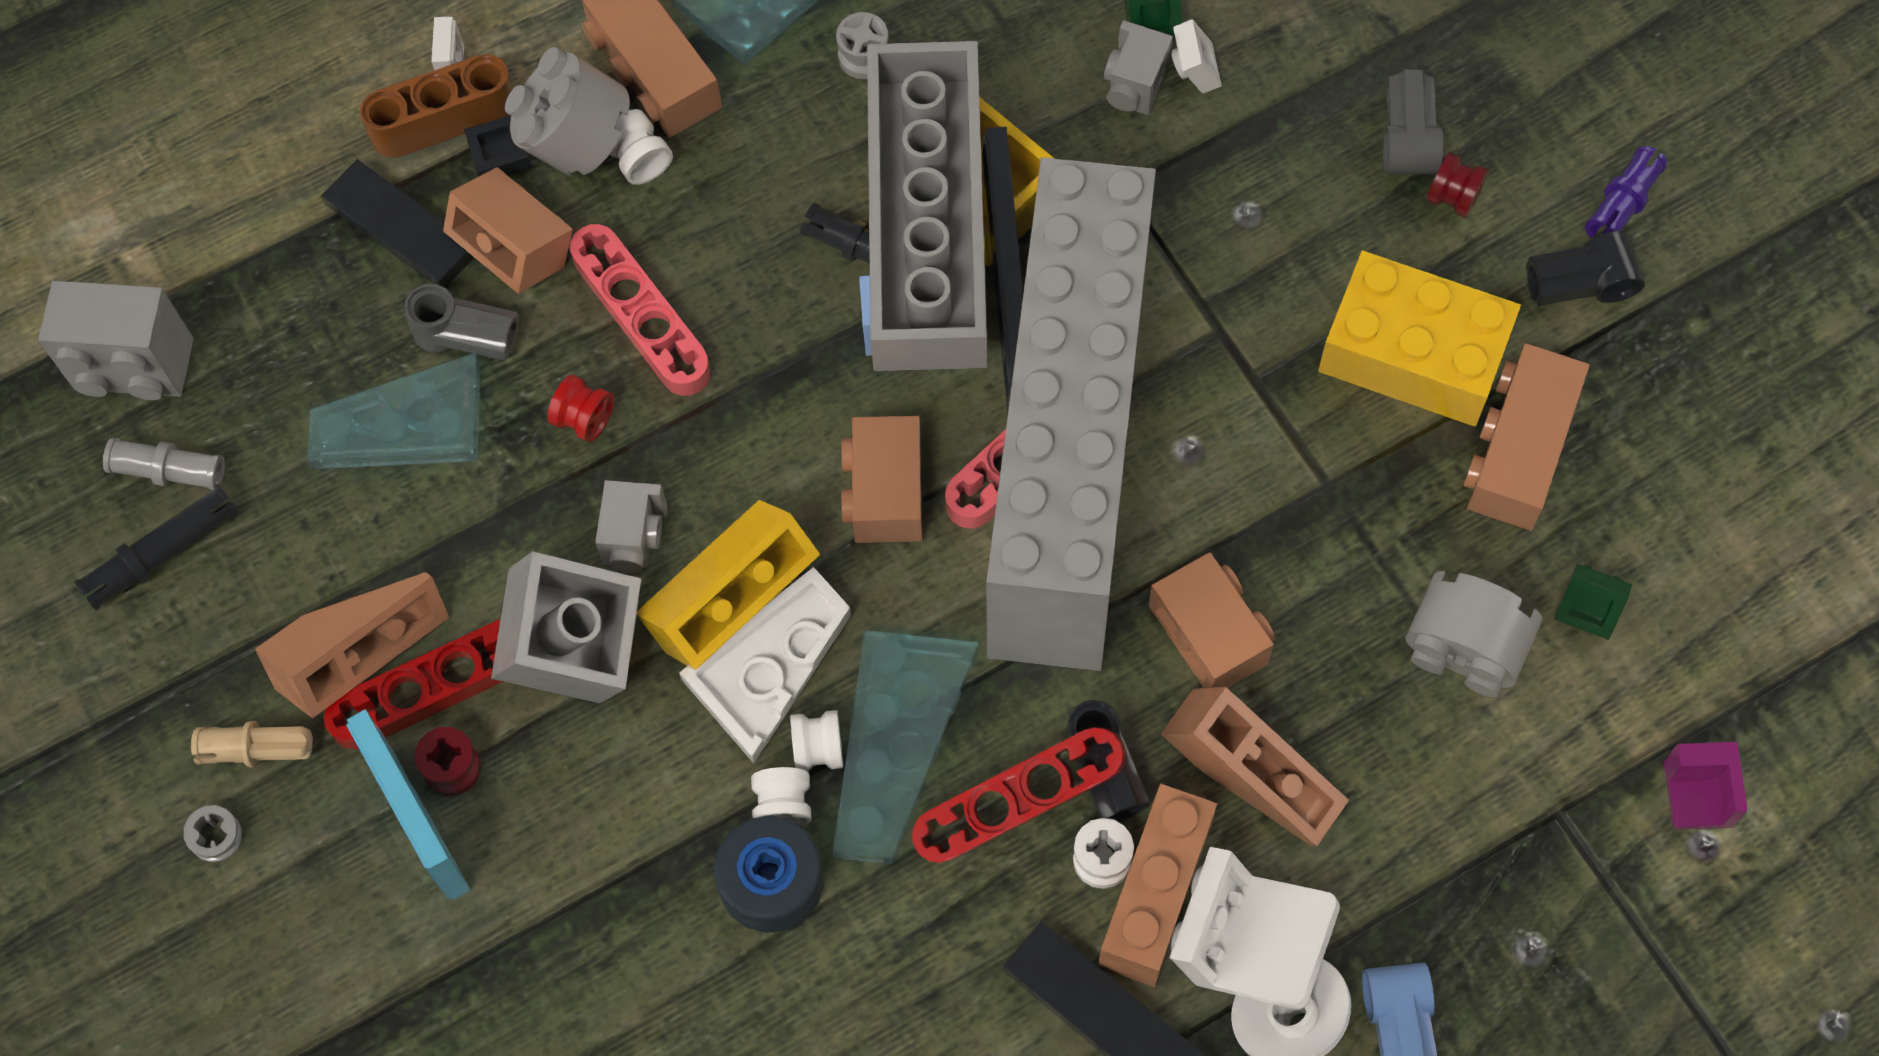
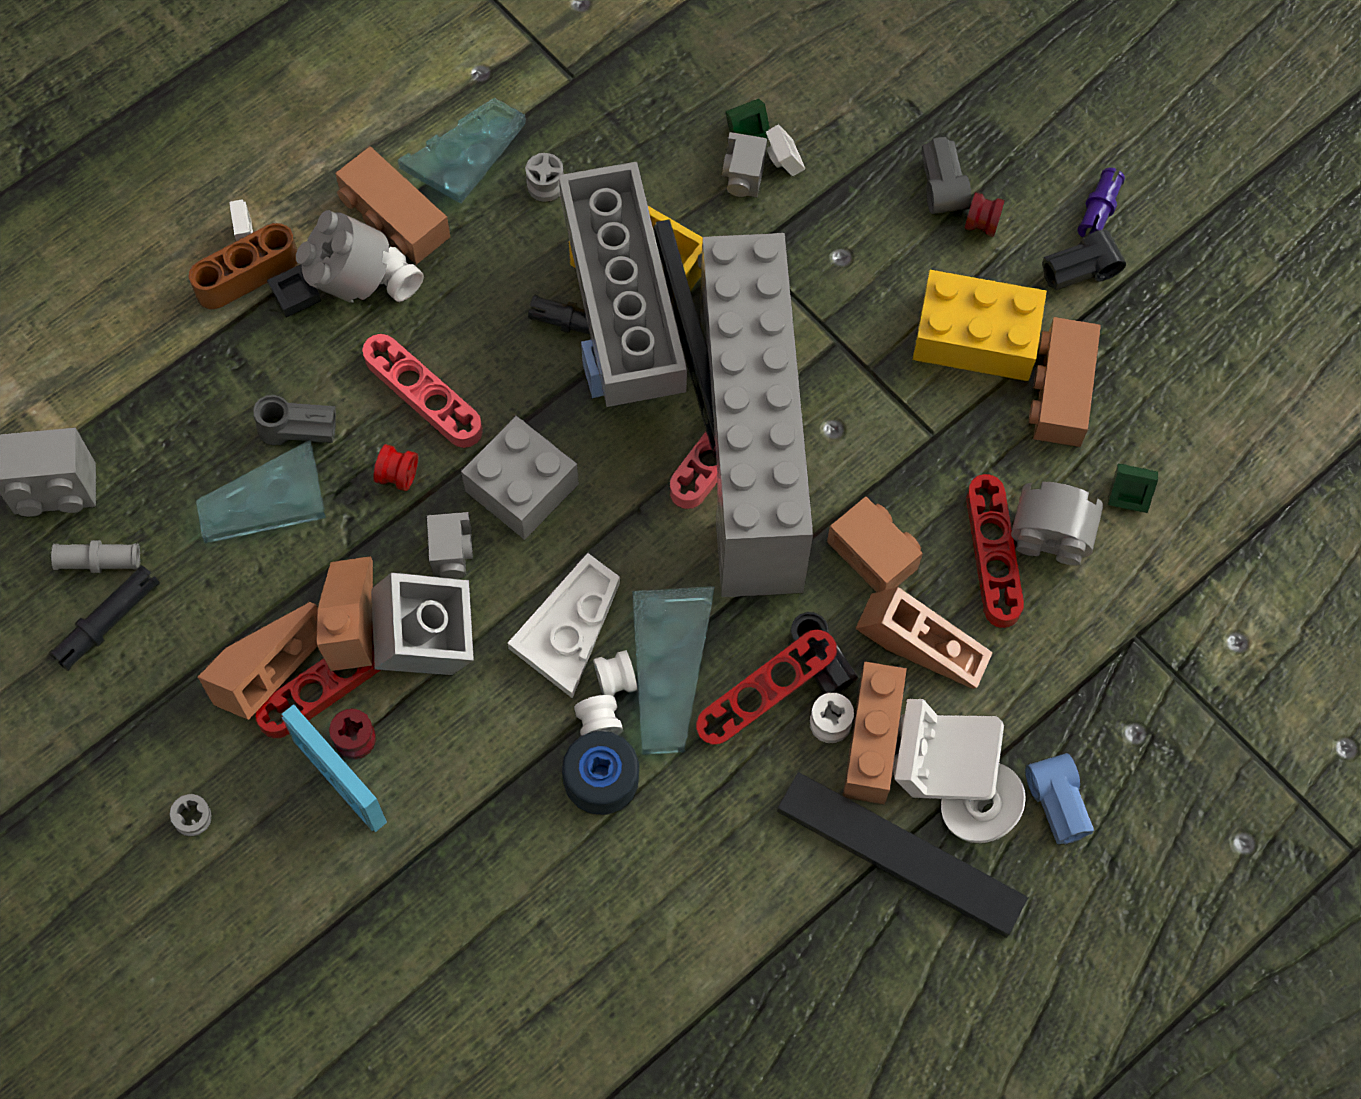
camera: 15 degrees left, 0 degrees up
tan axle [191,721,313,768] -> none
black tile [321,159,474,288] -> none
nougat brick [443,167,573,294] -> none
yellow brick [636,500,820,670] -> none
nougat brick [841,416,922,543] -> none
magenta panel [1664,742,1747,830] -> none
none -> nougat slope [317,556,373,671]
none -> light grey brick [461,416,579,540]
none -> red beam [966,474,1024,628]

